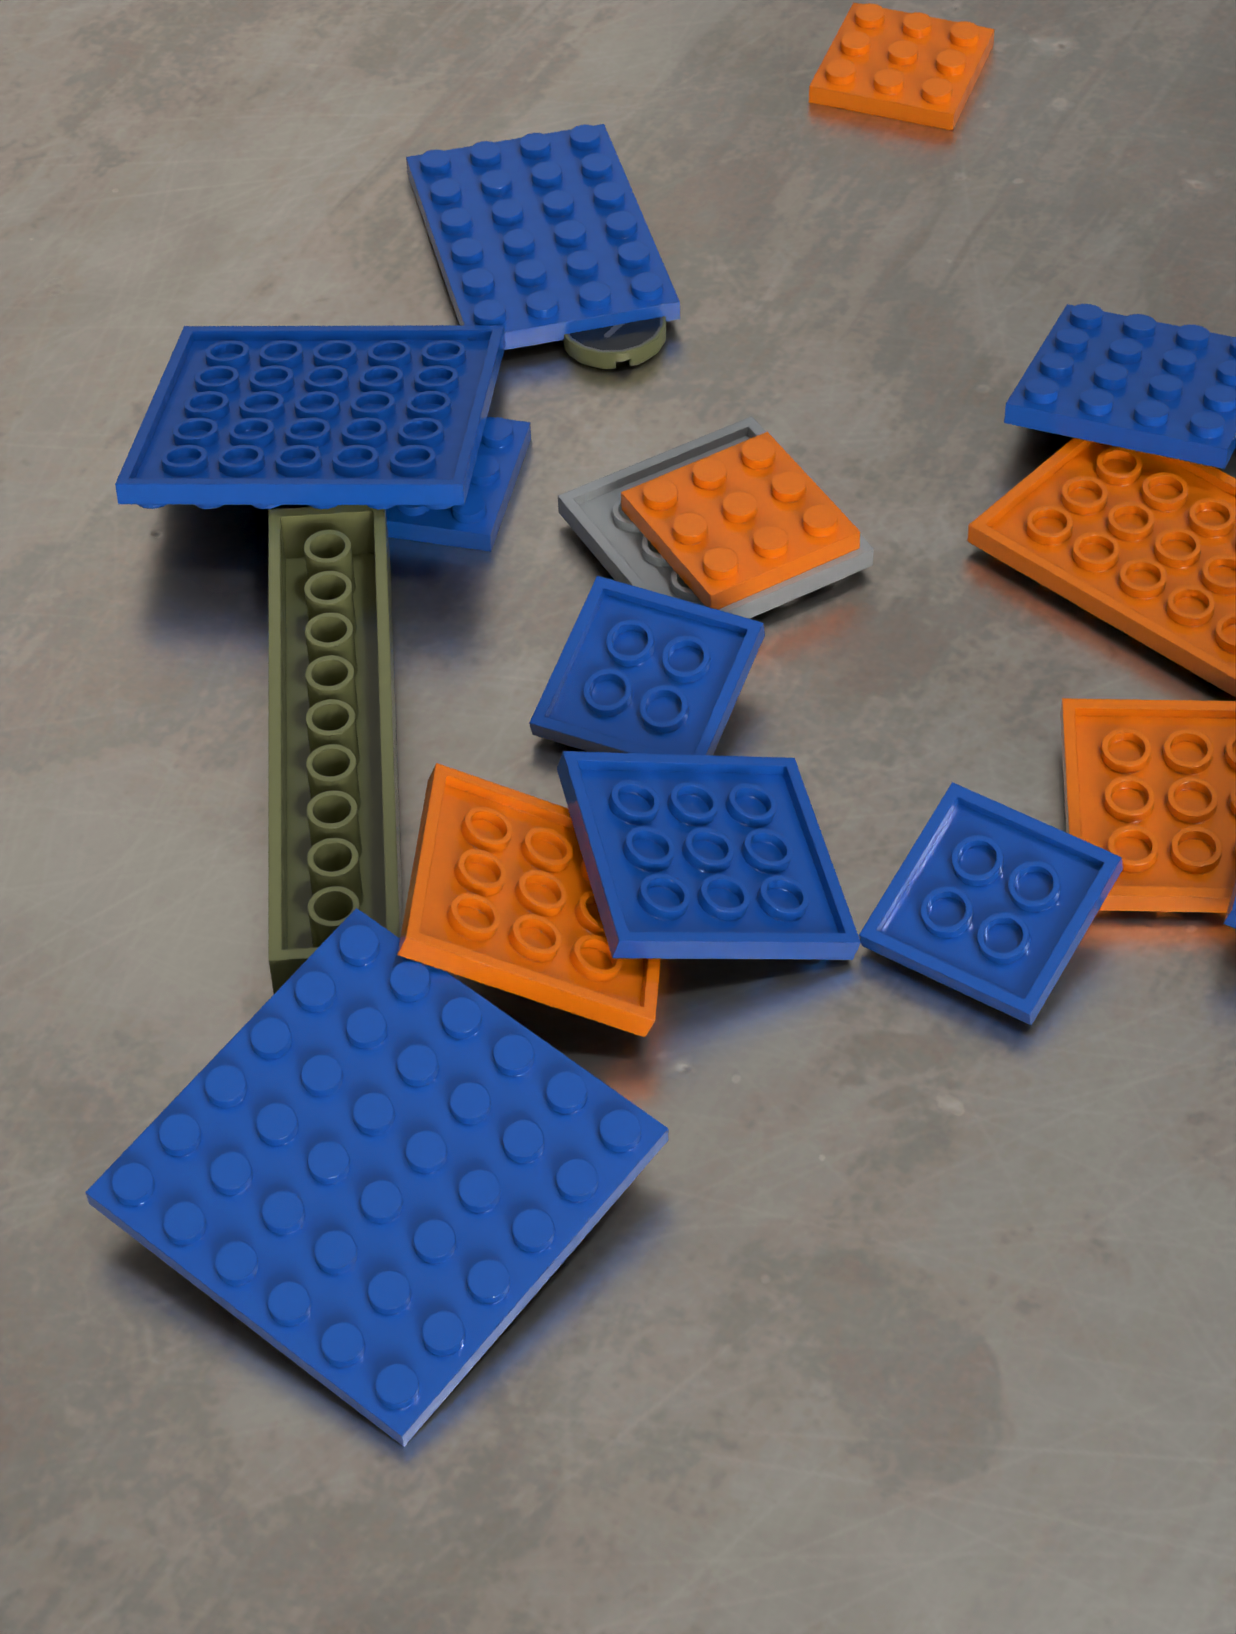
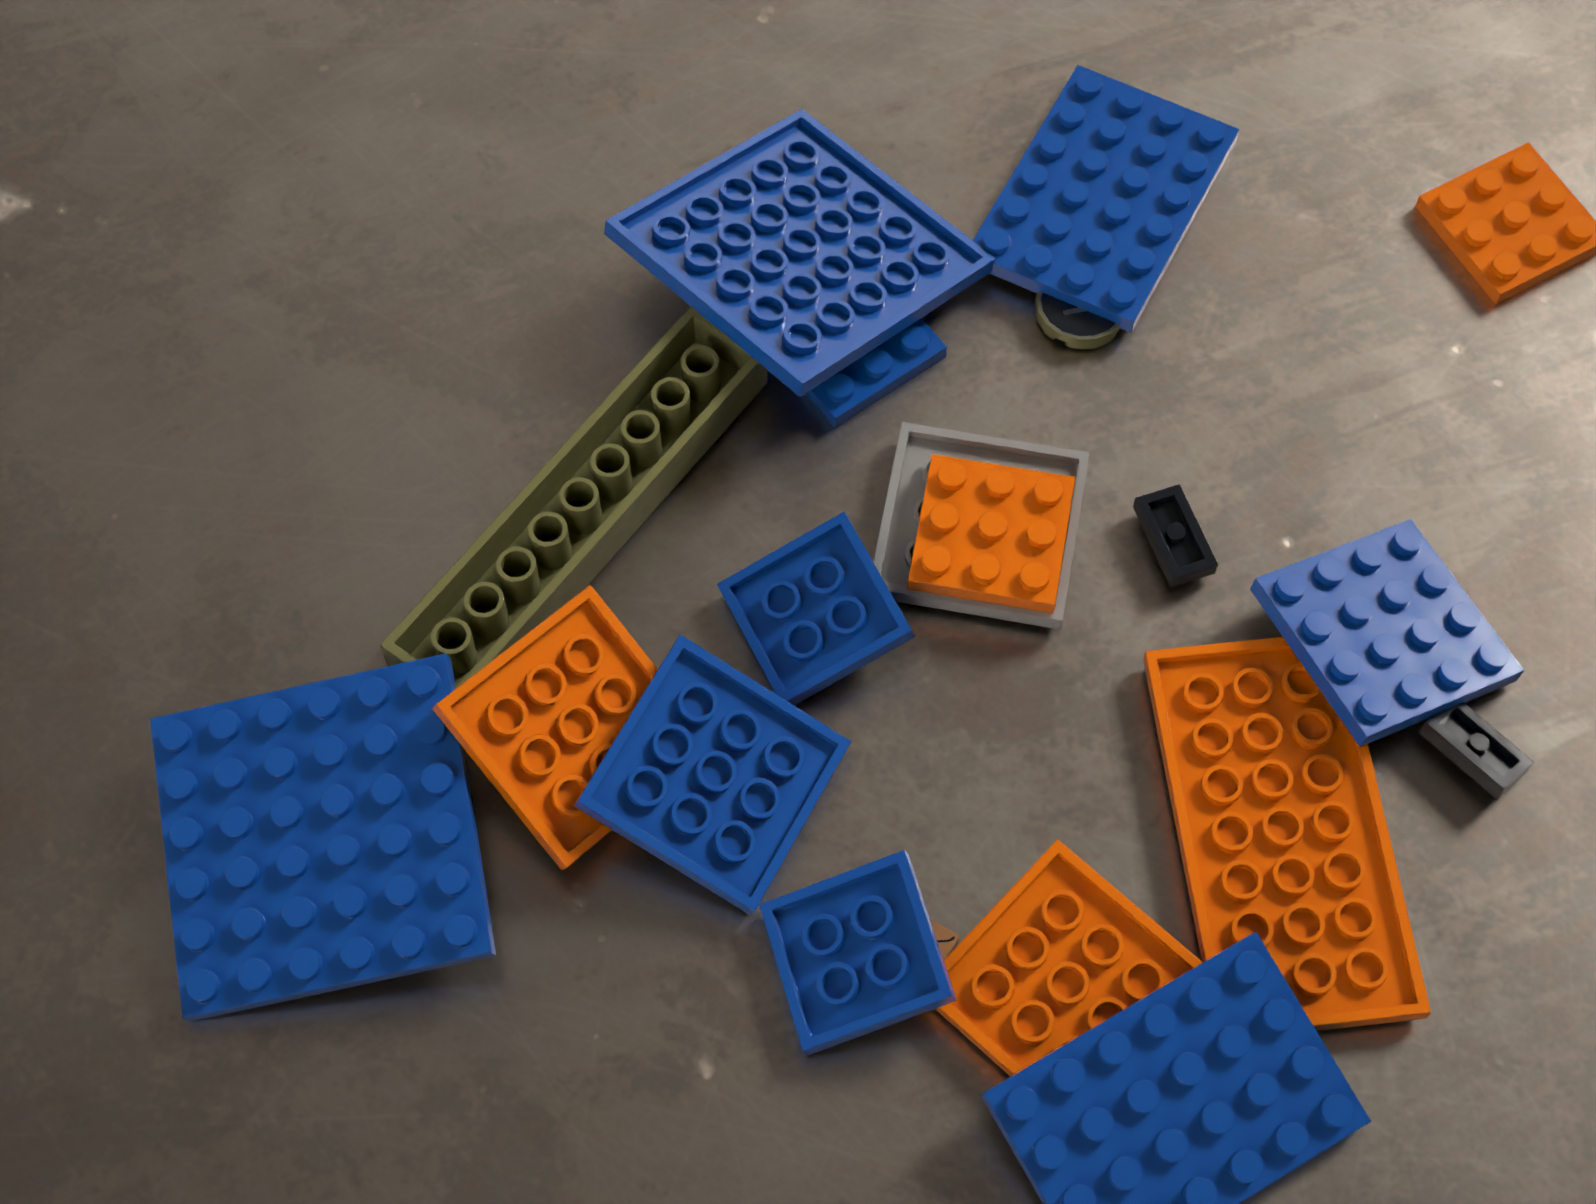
camera: 40 degrees right, 15 degrees up
none -> black plate [1133,484,1218,588]

